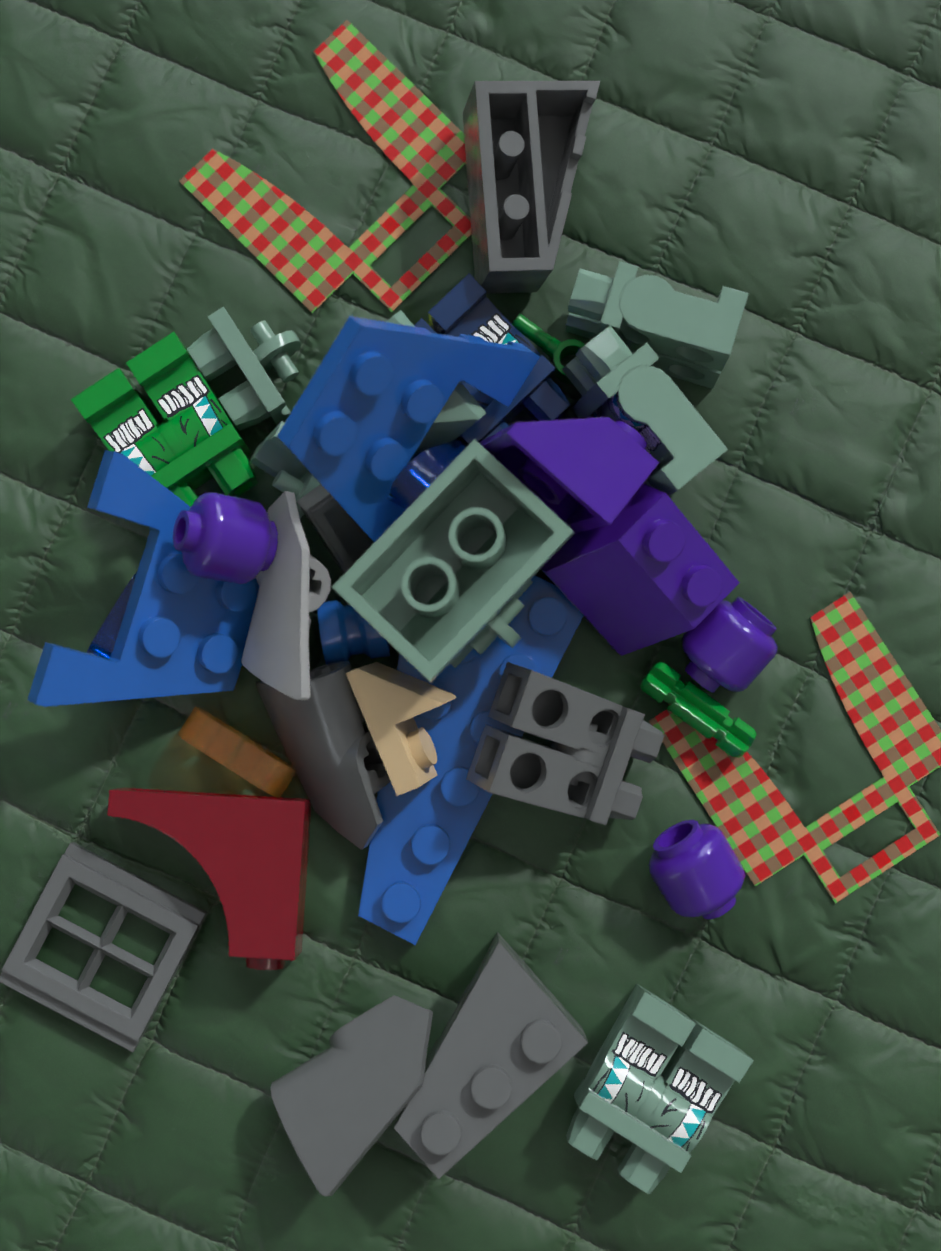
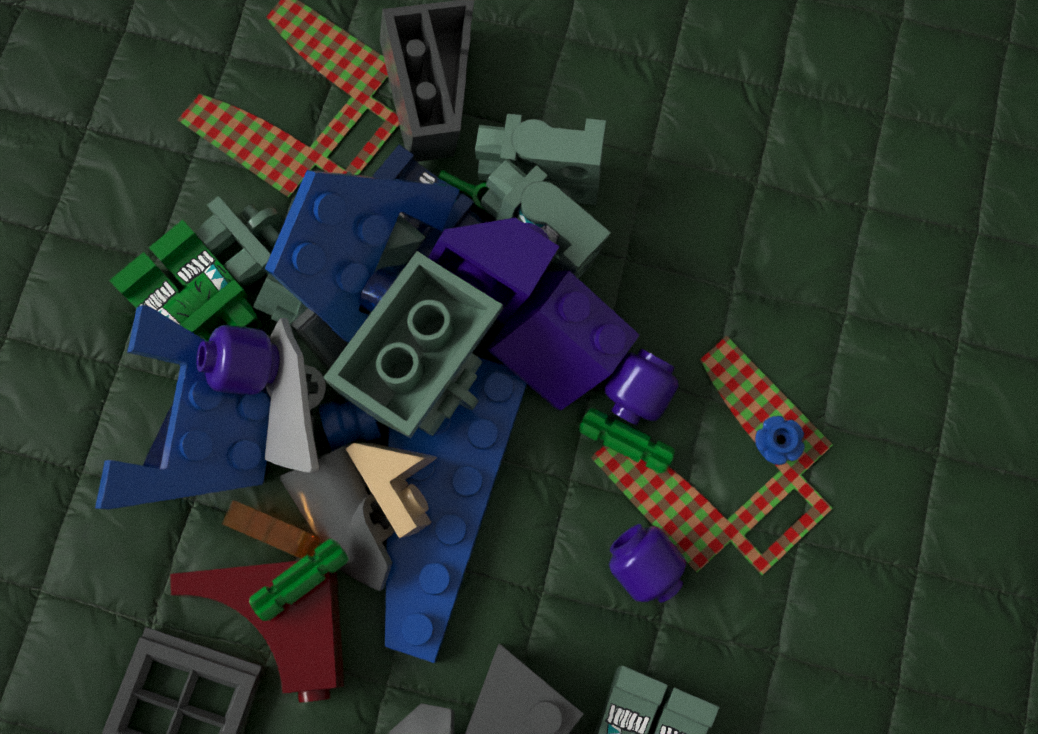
camera: 10 degrees left, 10 degrees down
dark grey hips [466,662,664,825] -> none
none -> green axle [249,538,349,621]
none -> blue plate [755,416,805,465]

